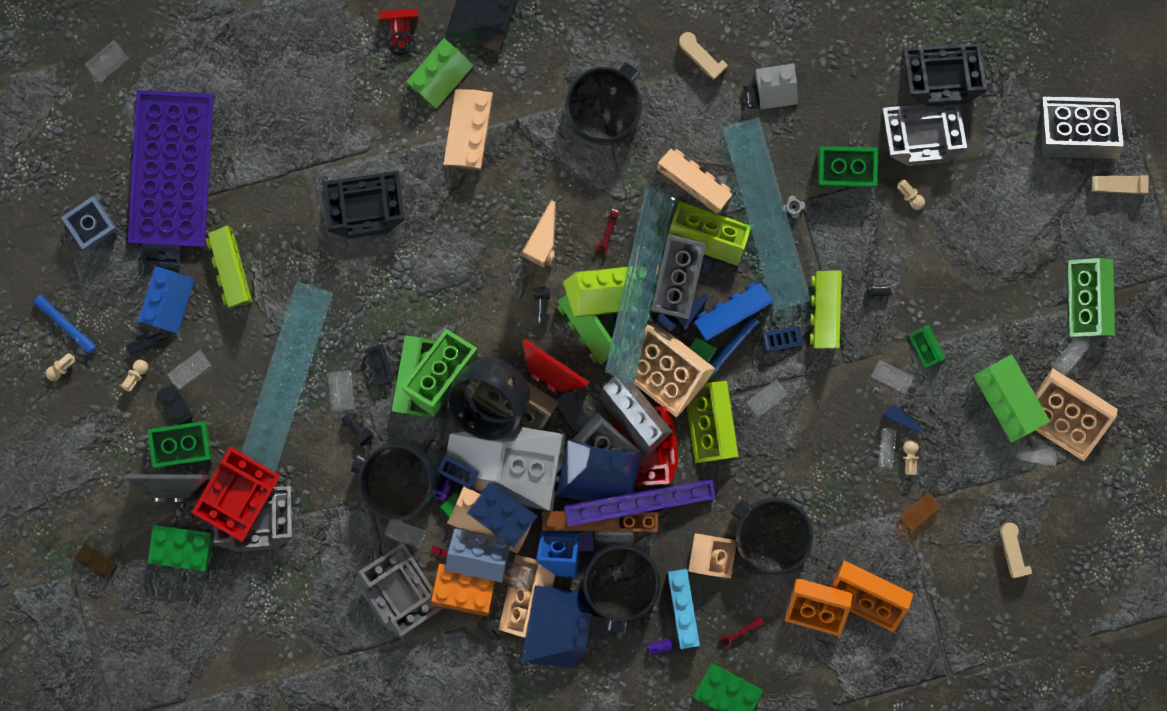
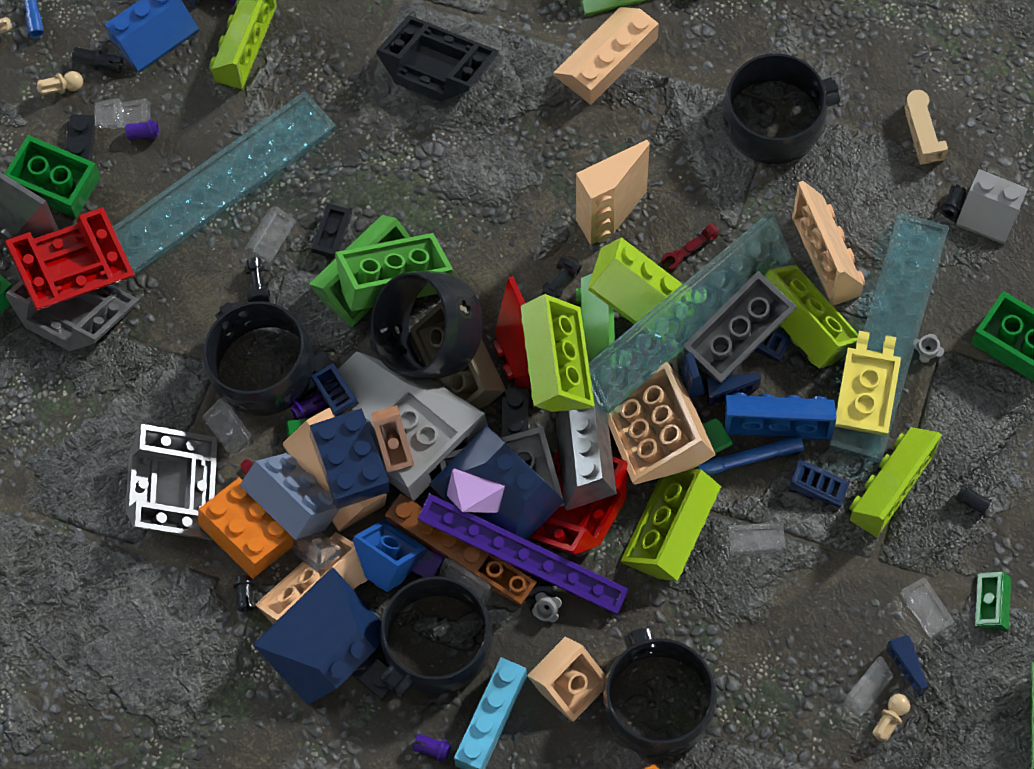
camera: 40 degrees right, 20 degrees down
none -> dark purple pin [125,119,159,140]
none -> nougat slope [371,405,414,472]
none -> lavender slope [447,469,505,513]
none -> lime slope [520,294,595,412]
none -> light grey plate [532,592,562,622]
none -> light yellow tile [835,331,901,436]

